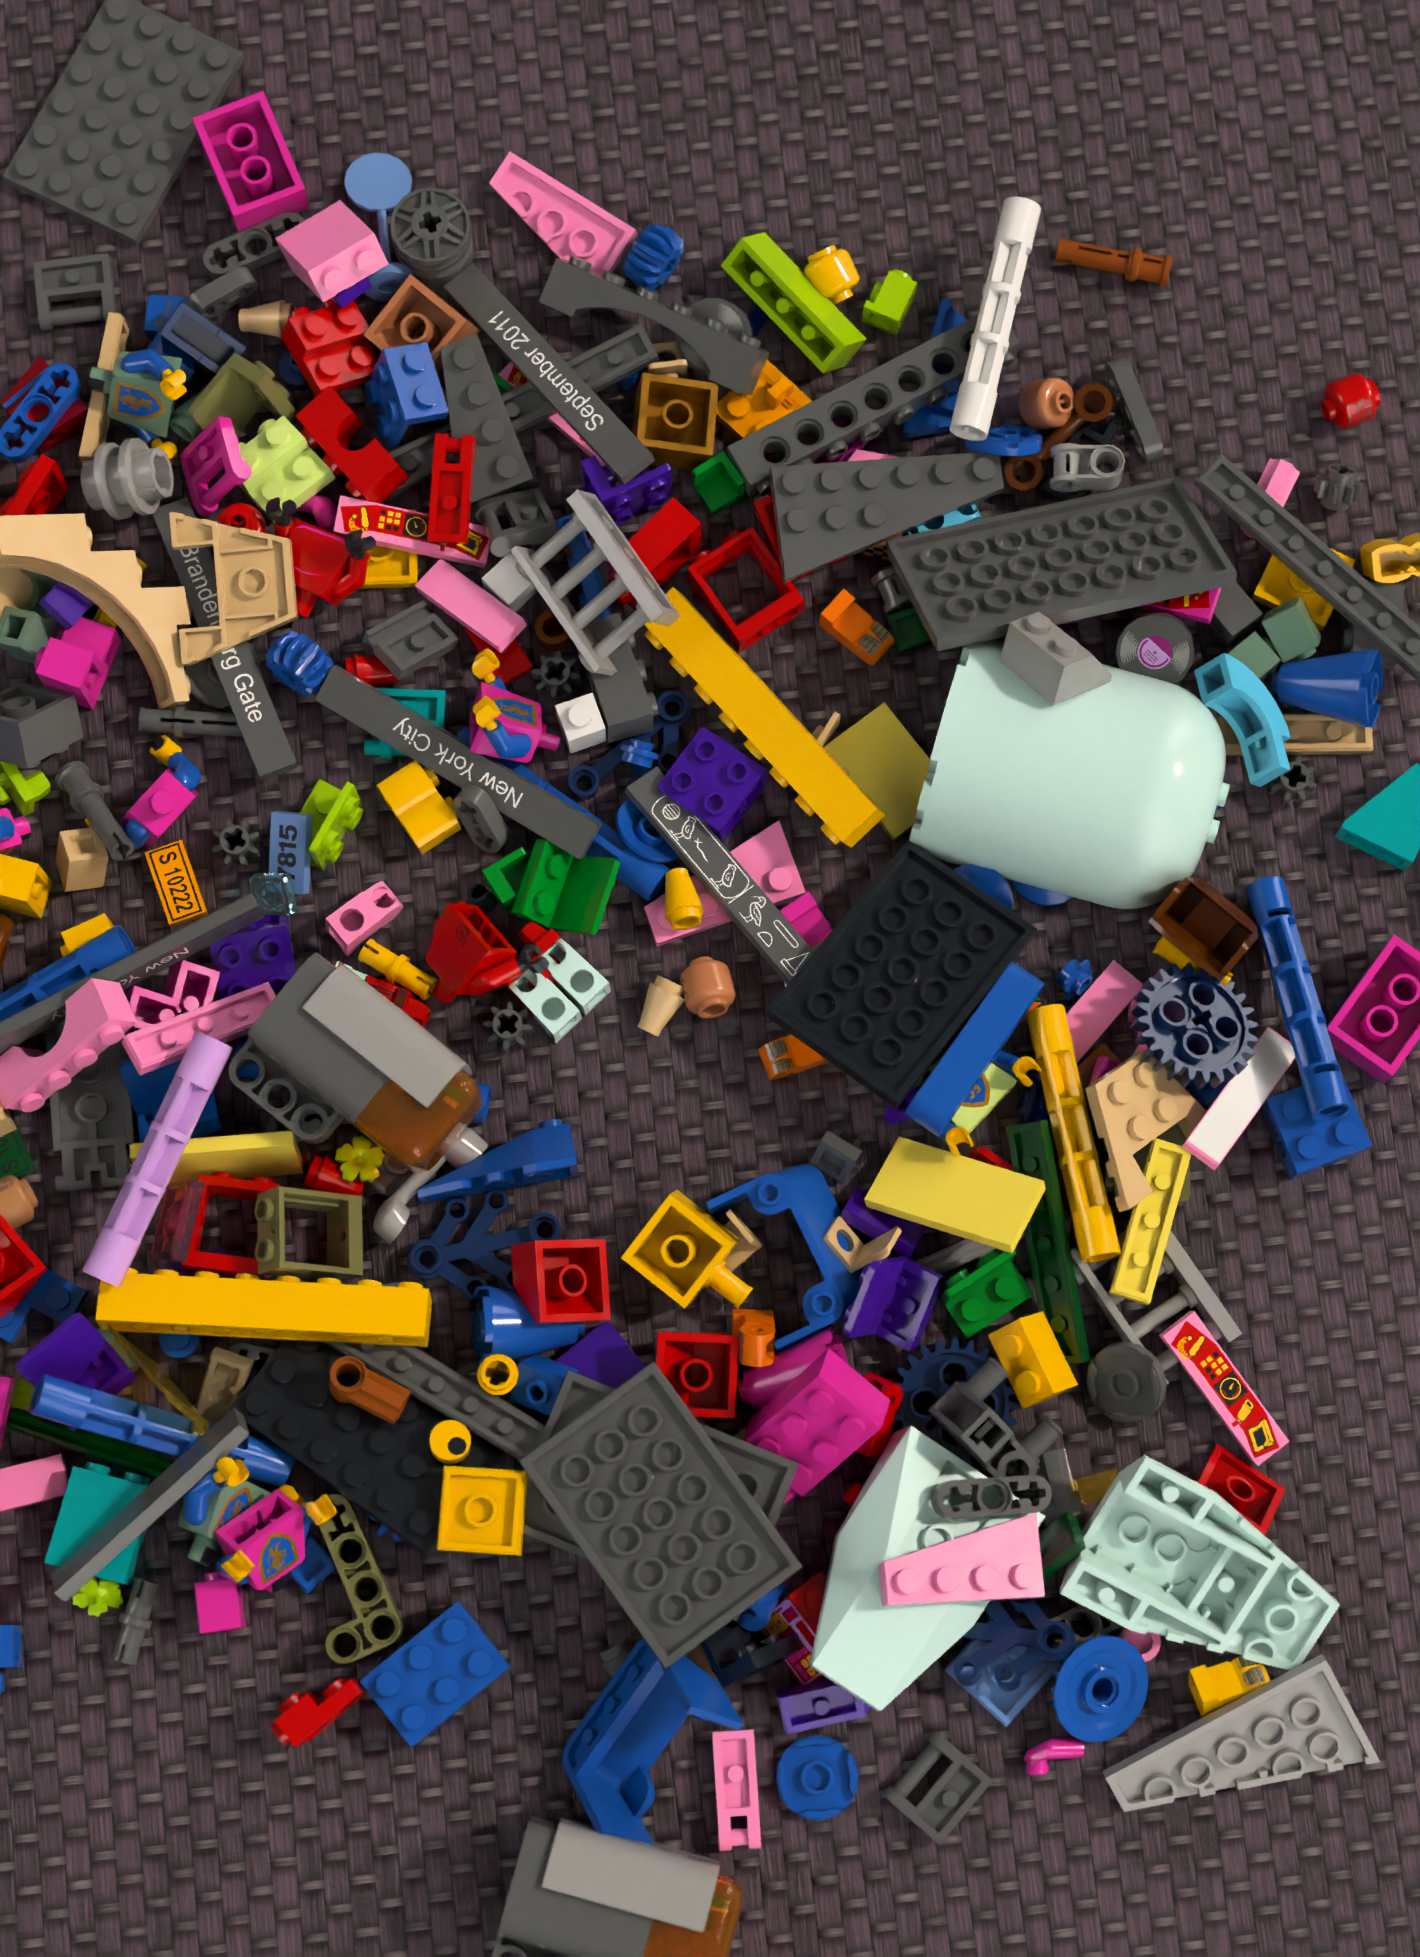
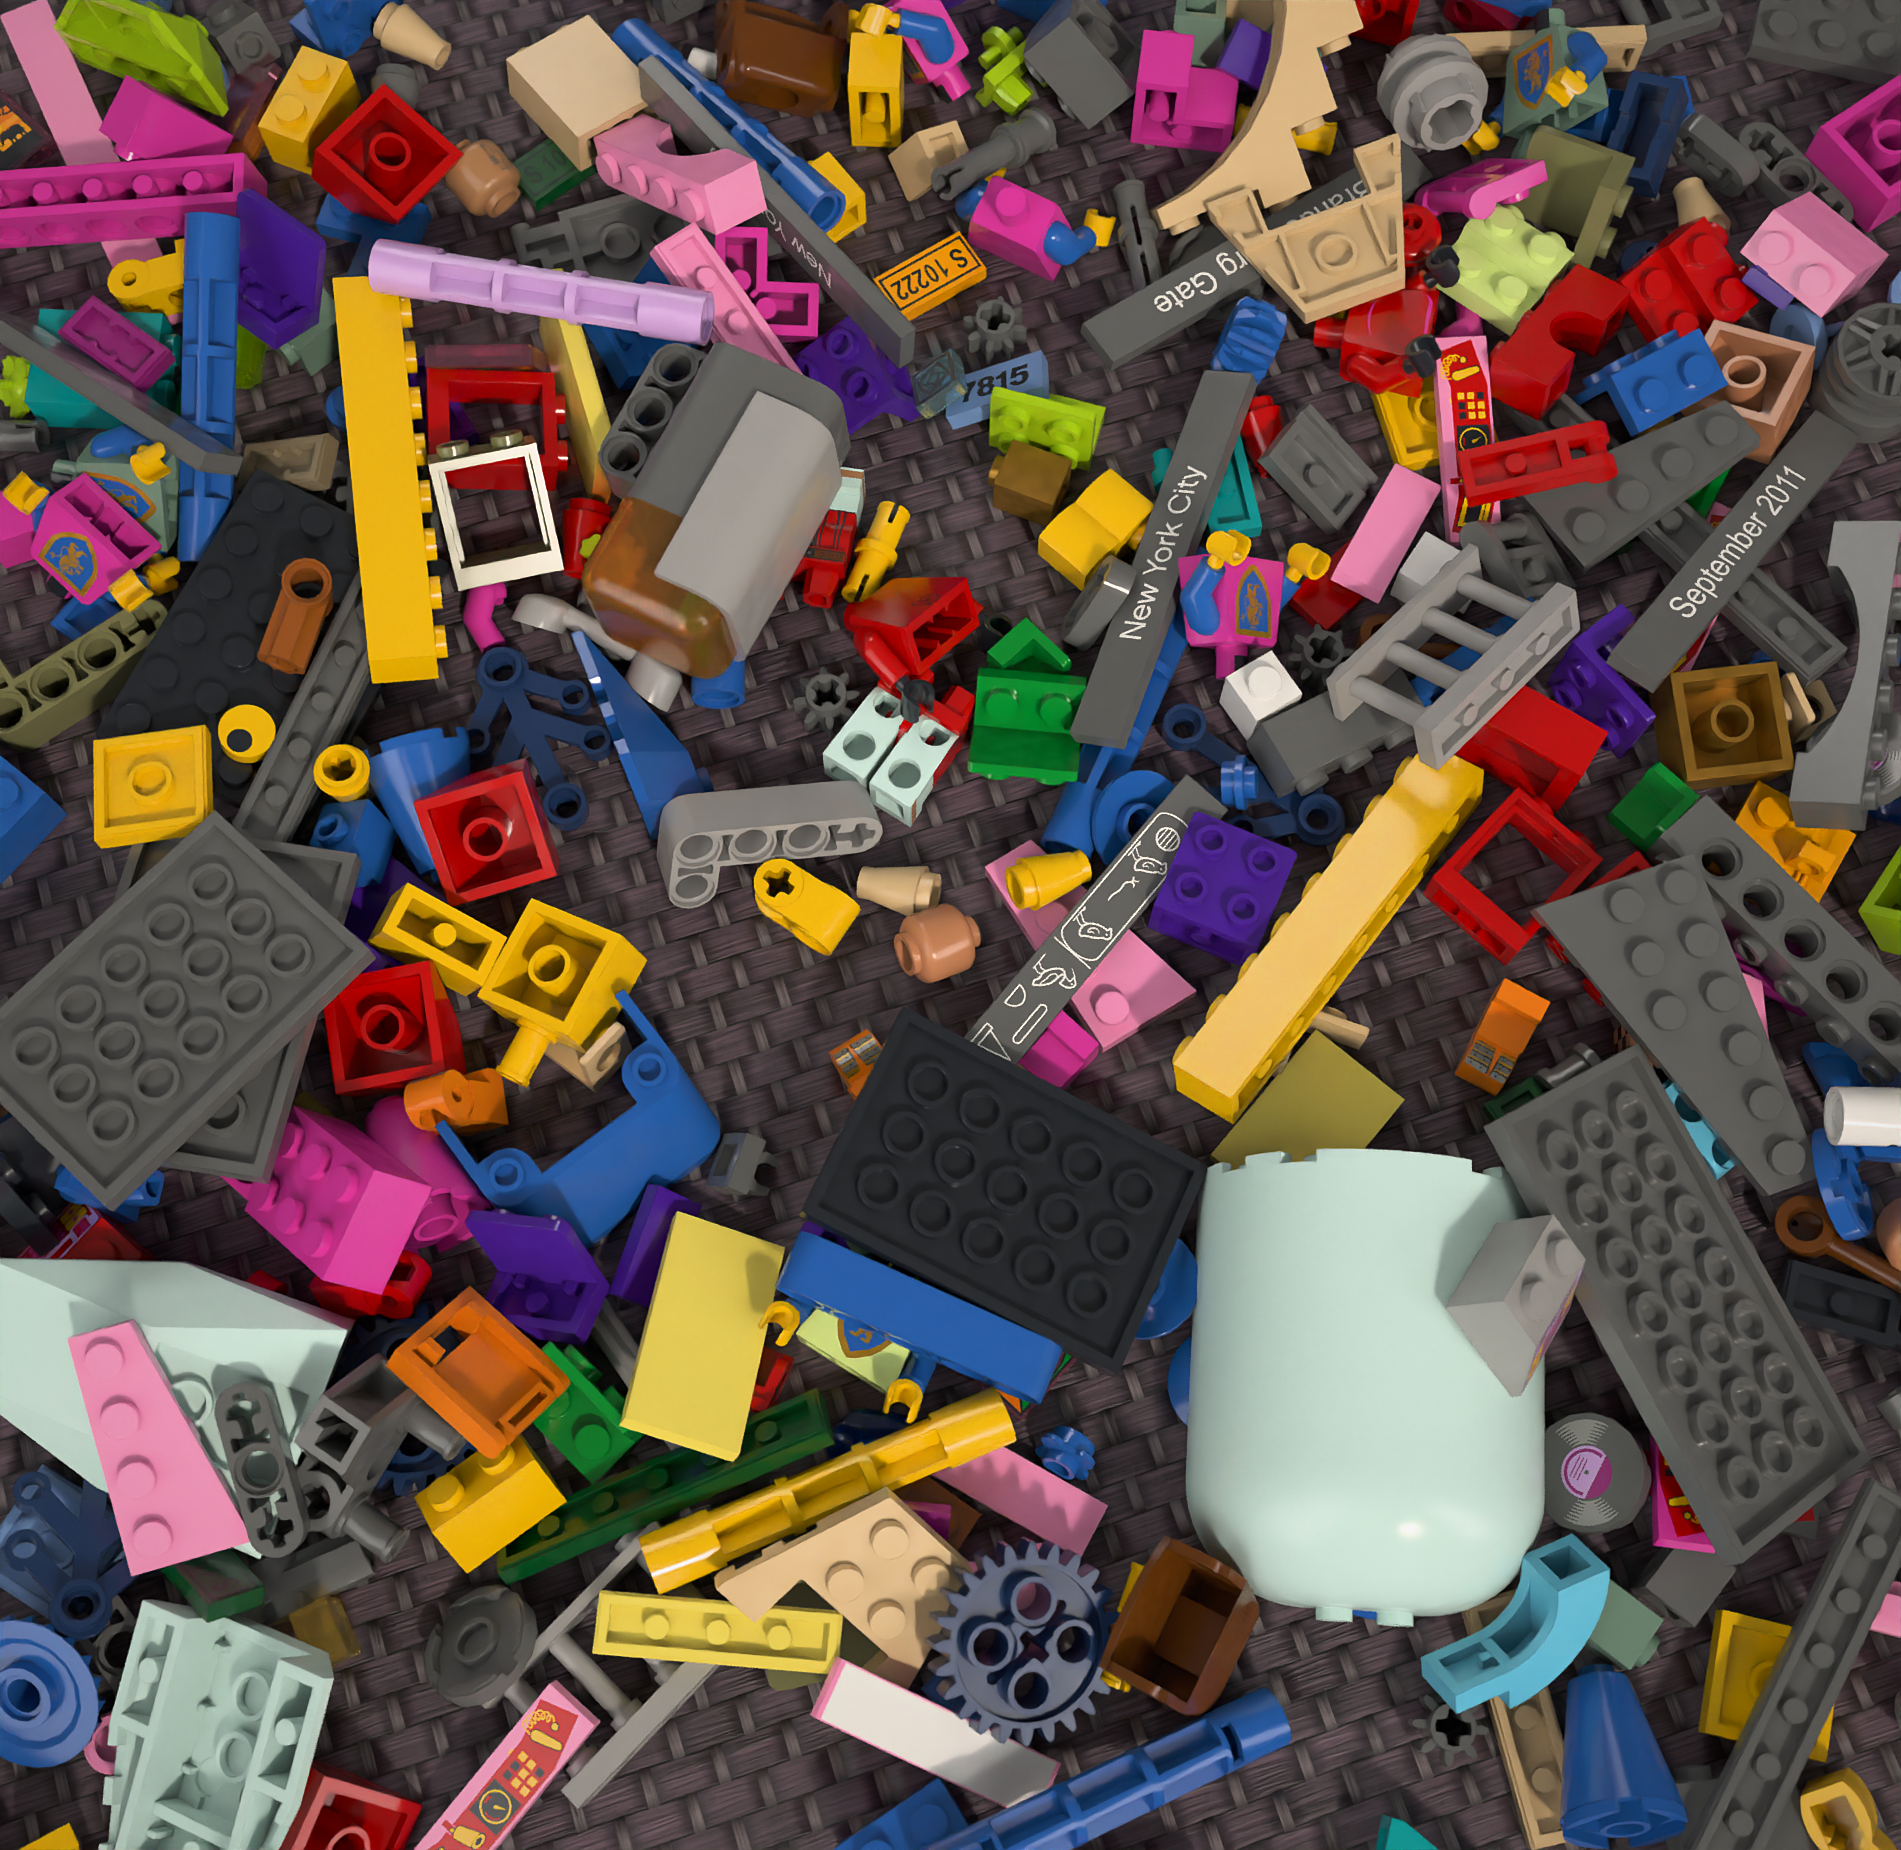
camera: 80 degrees right, 5 degrees down
clear yellow piece [107,1326,209,1436] -> none
bright pink leg [325,881,403,957] -> none
tan bracket [823,1216,902,1273] -> none
light grey piece [1050,443,1125,492] -> none
sand green brick [1262,595,1322,663] -> none
none -> magenta plate [57,295,176,394]
none -> yellow leg [107,238,184,317]
none -> yellow brick [367,882,508,997]
none -> orange container [385,1286,570,1459]
none -> dark pink arm [462,582,507,655]
none -> light grey beam [656,780,883,908]
none -> yellow piece [754,859,861,956]
none -> pearl gold brick [987,439,1072,527]

